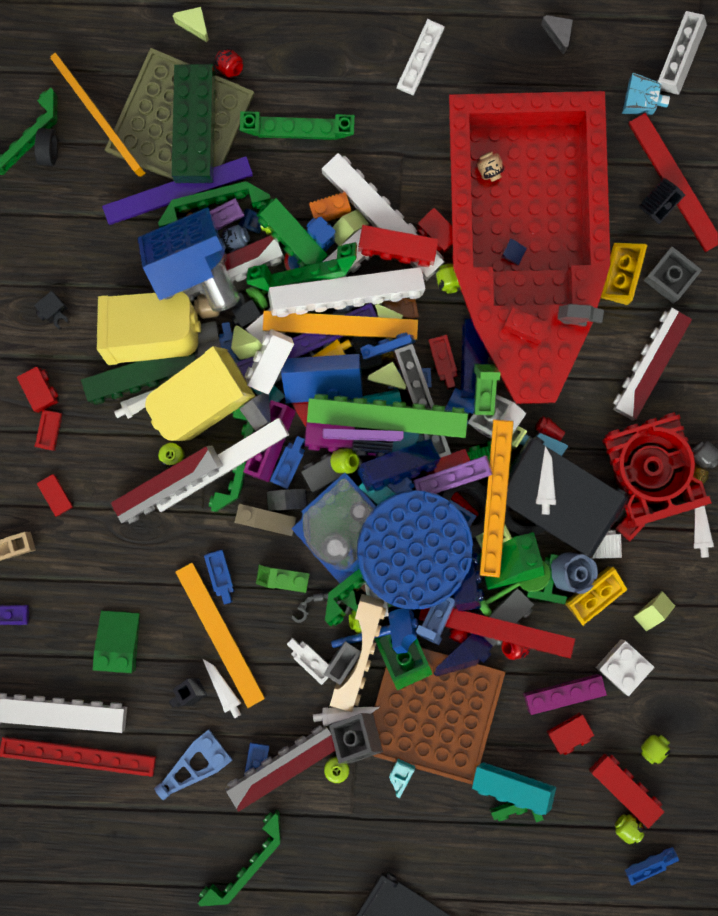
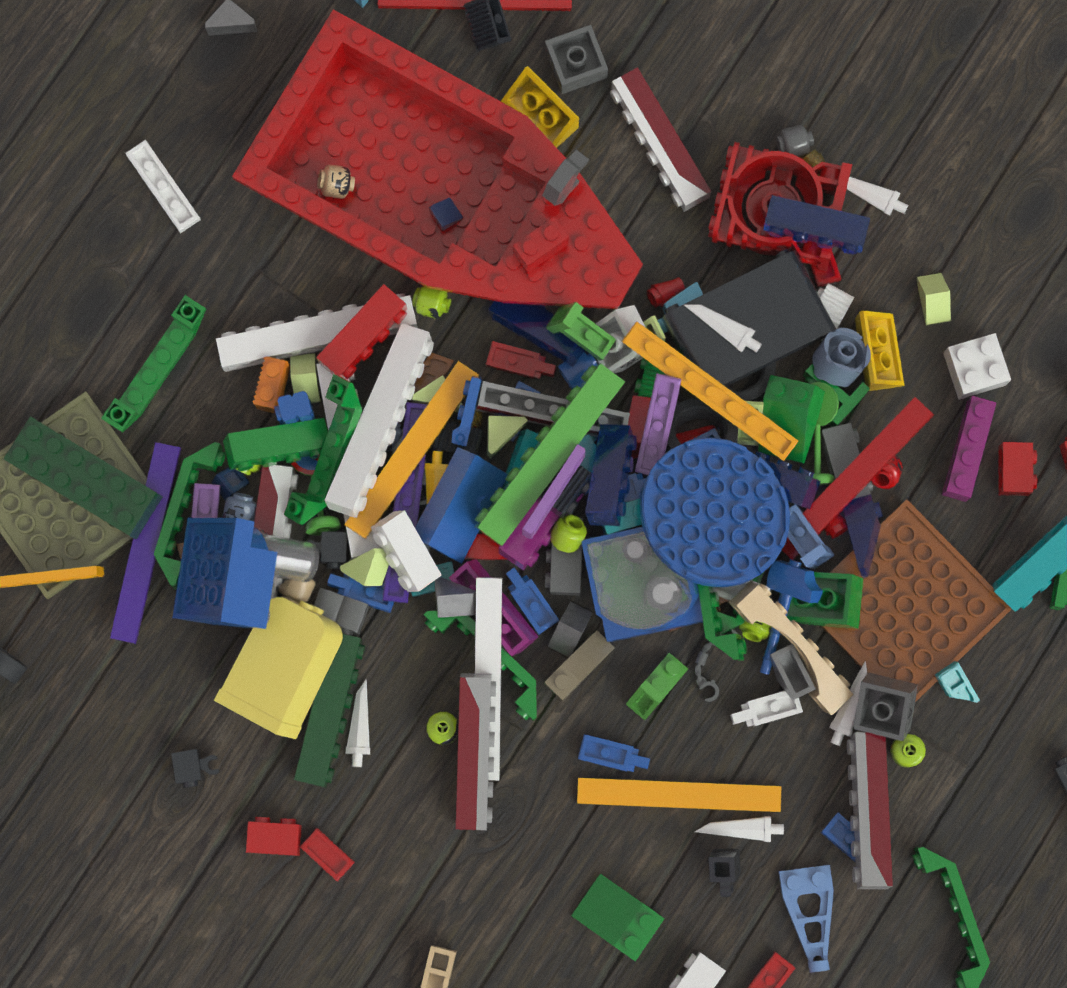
camera: 65 degrees left, 5 degrees down
red tile [37,474,73,517] -> none
light yellow piece [145,346,256,441] -> none
red head [215,48,243,77] -> none
red brick [417,208,453,254] -> none
none -> clear blue brick [764,195,870,254]

